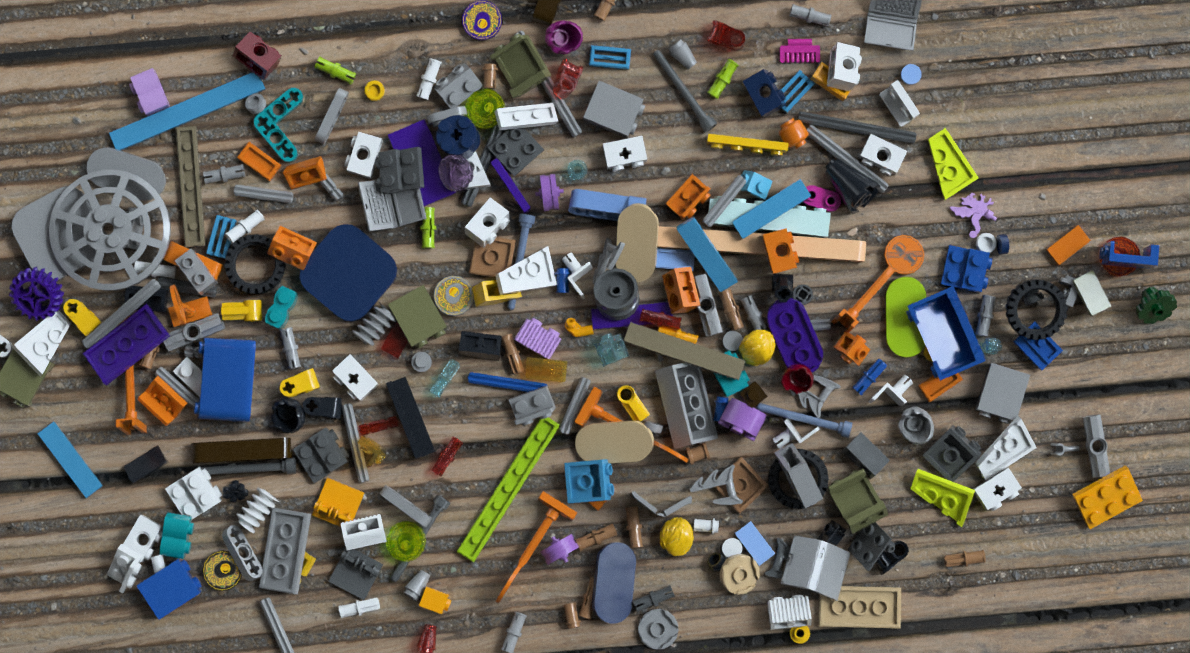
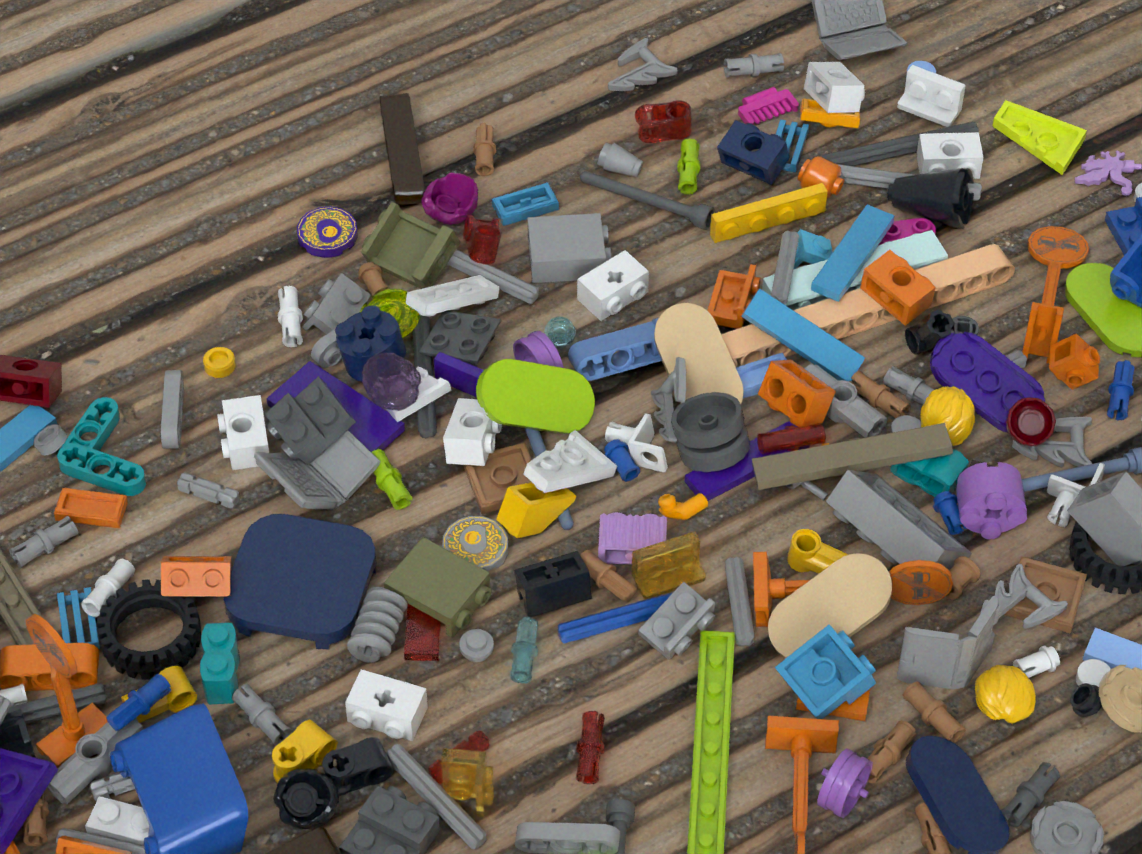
camera: 25 degrees left, 35 degrees down
light grey brick [175,249,218,295] -> none
light grey axle [234,185,294,203] -> none
orange slope [283,156,327,190] -> none
lime pin [315,56,356,85] -> none
black fence [386,376,436,459] -> none
clear light blue brick [594,333,629,367] -> none
none -> blue axle [106,674,172,731]
none -> lime tile [476,359,595,434]

